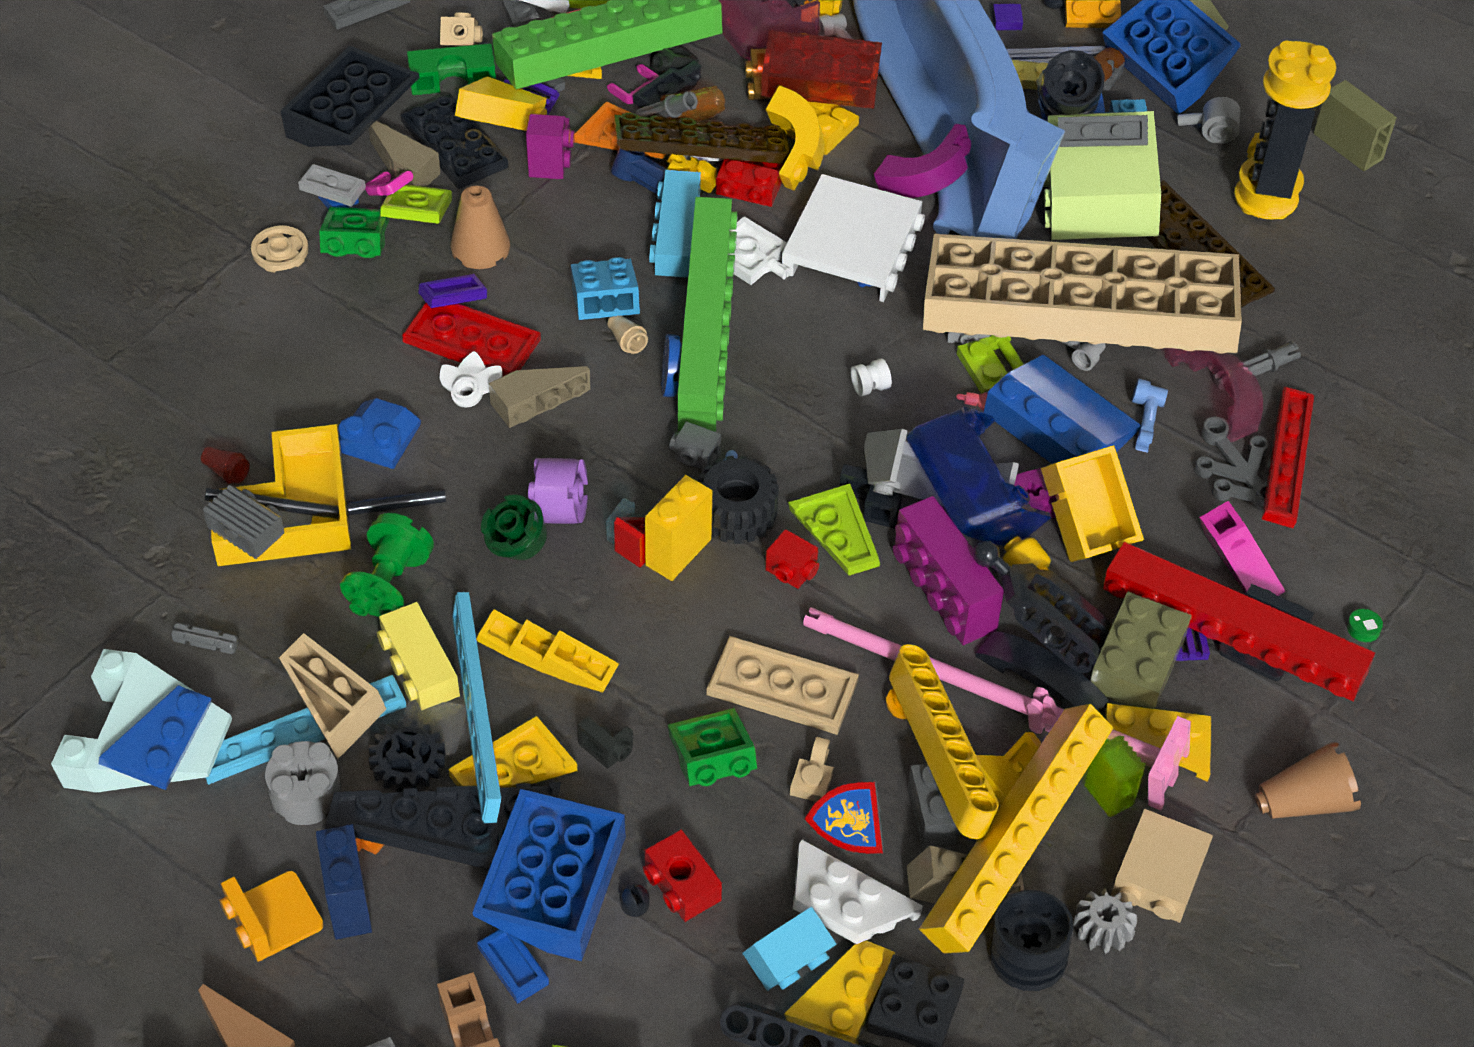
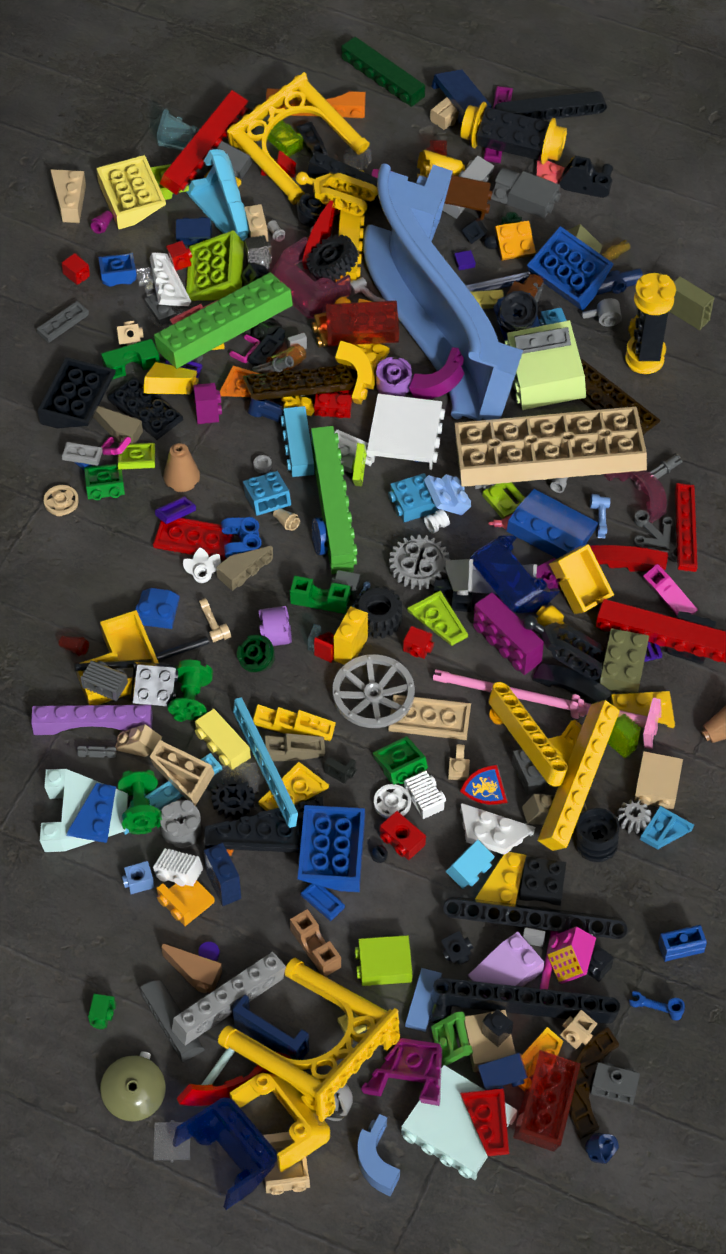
camera: 10 degrees left, 5 degrees up
none -> medium lavender arch [31,705,153,735]
none -> tan slope [115,724,162,757]
none -> green piece [118,770,162,834]
none -> medium blue brick [122,861,154,894]
none -> brick [130,662,178,706]
none -> white brick [153,848,203,886]
none -> dark purple tile [198,942,219,961]
none -> tan brick [199,598,232,643]
none -> blue piece [221,517,262,558]
none -> light grey tile [253,455,272,473]
none -> dark tan slope [263,733,325,761]
none -> light grey tile [288,333,307,354]
none -> green arch [290,576,350,614]
none -> light grey wheel [333,654,415,728]
none -> lime plate [352,443,367,486]
none -> white wheel [374,784,411,819]
none -> medium lavender brick [376,357,412,397]
none -> dark azure brick [388,473,438,522]
none -> light grey gear [389,535,450,590]
none -> white brick [404,770,446,819]
none -> light blue plate [424,475,471,515]
none -> red slope [590,545,668,572]
none -> dark blue piece [595,268,643,296]
none -> clear yellow pin [601,240,630,261]
none -> dark azure wing [640,806,694,850]

